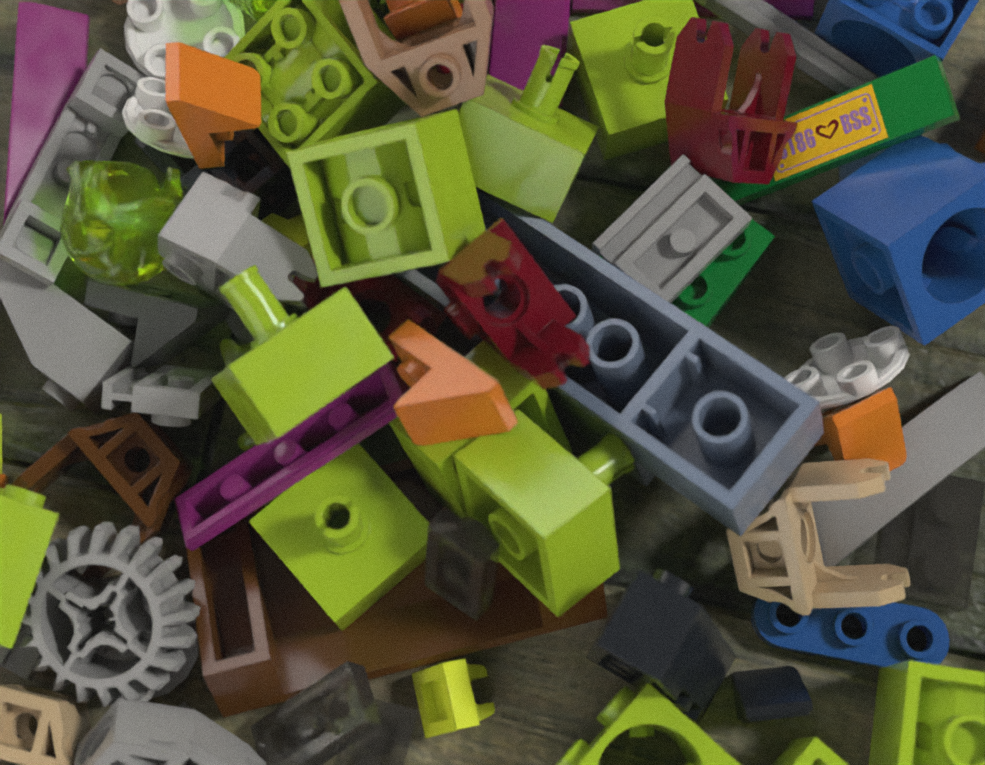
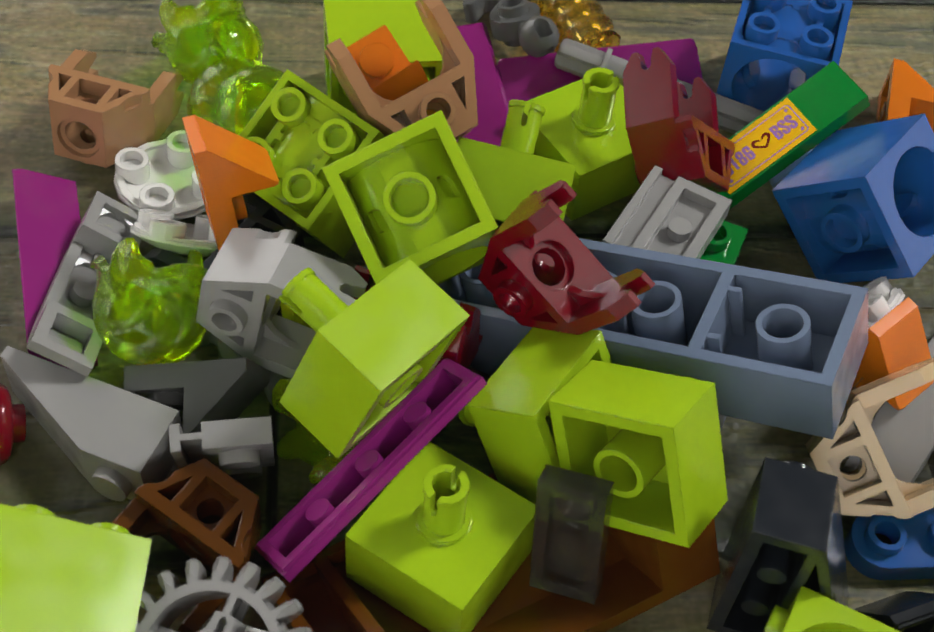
camera: 20 degrees left, 25 degrees down
orange slope [389,319,518,445] -> none

